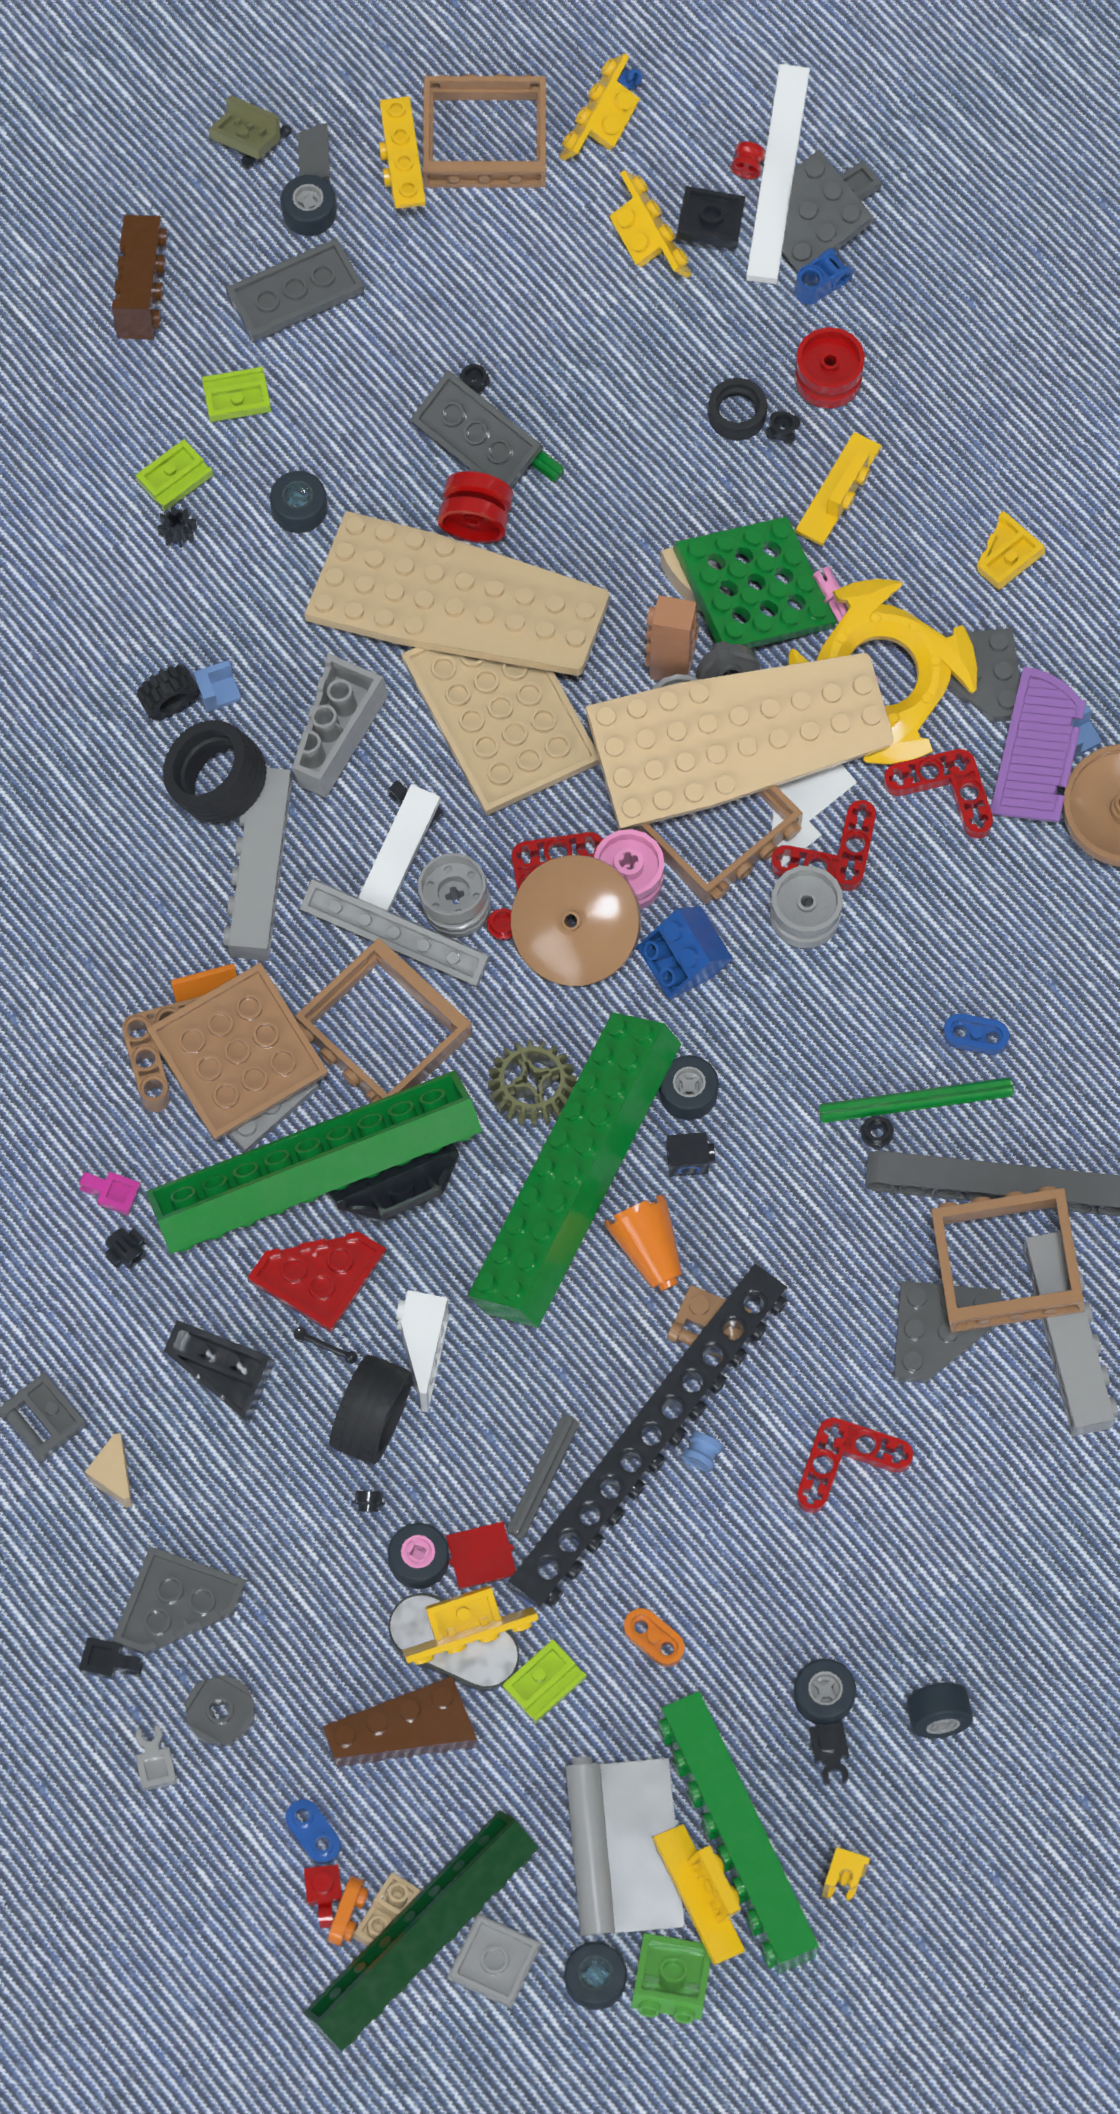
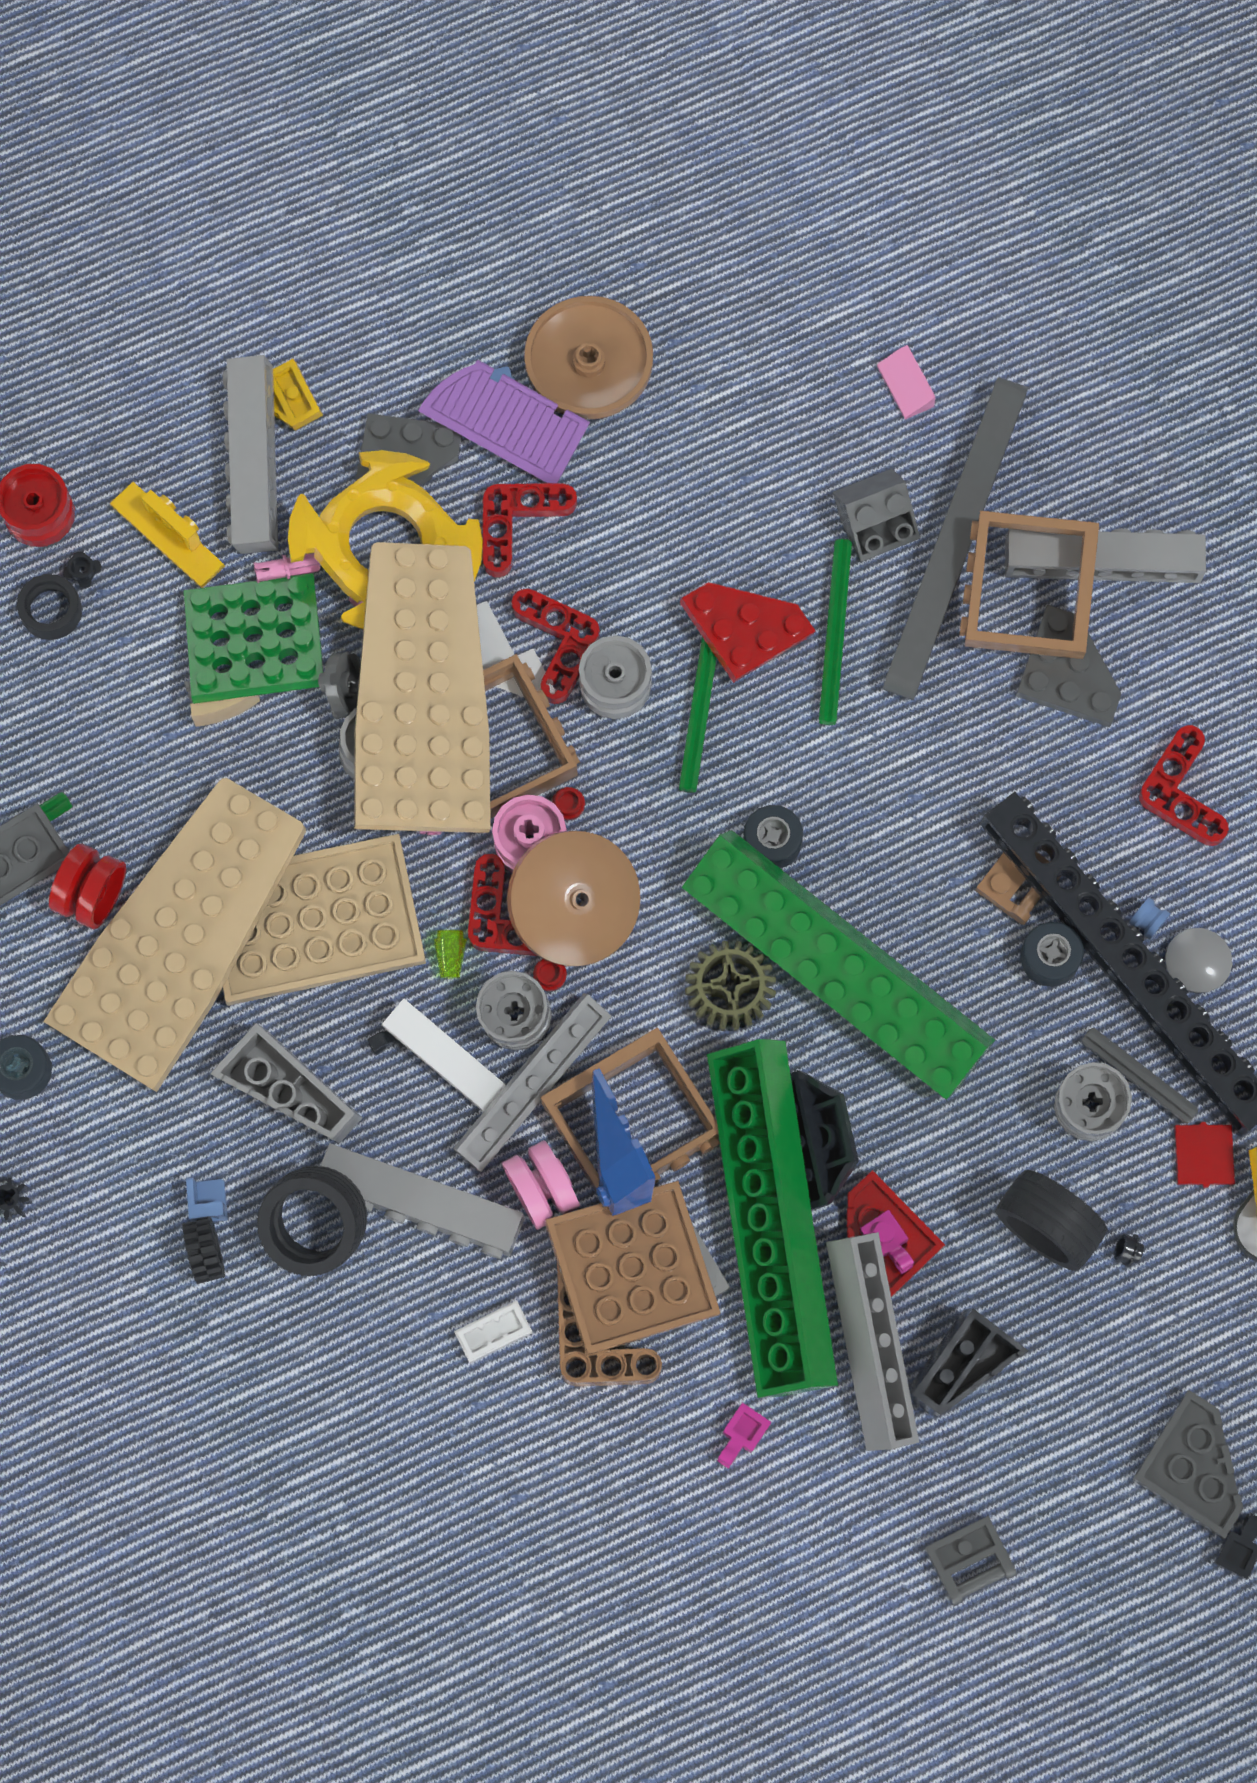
camera: 75 degrees left, 5 degrees up
tan slope [85,1433,133,1508] -> none
black gear [105,1228,146,1269] -> none
orange slope [171,964,237,1003] -> none
black hinge [293,1327,358,1364] -> none
black wheel [387,1523,449,1589] -> none
white slope [396,1290,449,1413] -> none
orange cone [604,1194,682,1292] -> none
blue slope [637,906,733,999] -> none
nougat wedge [645,595,699,681] -> none
black brick [666,1132,715,1177] -> none
black plate [860,1116,894,1148] -> none
blue plate [943,1013,1009,1055] -> none
none -> light grey brick [223,355,278,554]
none -> clear neon green cone [433,930,467,979]
none -> white plate [454,1300,532,1364]
none -> bright pink wheel [501,1140,580,1230]
none -> red plate [552,787,585,820]
none -> blue wedge [591,1068,656,1216]
none -> red plate [679,582,816,683]
none -> green axle [679,637,717,793]
none -> light grey brick [826,1232,919,1451]
none -> dark grey slope [833,469,920,562]
none -> dark pink plate [859,1210,914,1275]
none -> black wheel [1020,921,1084,987]
none -> light grey wheel [1054,1062,1132,1141]
none -> light grey dish [1165,928,1233,993]

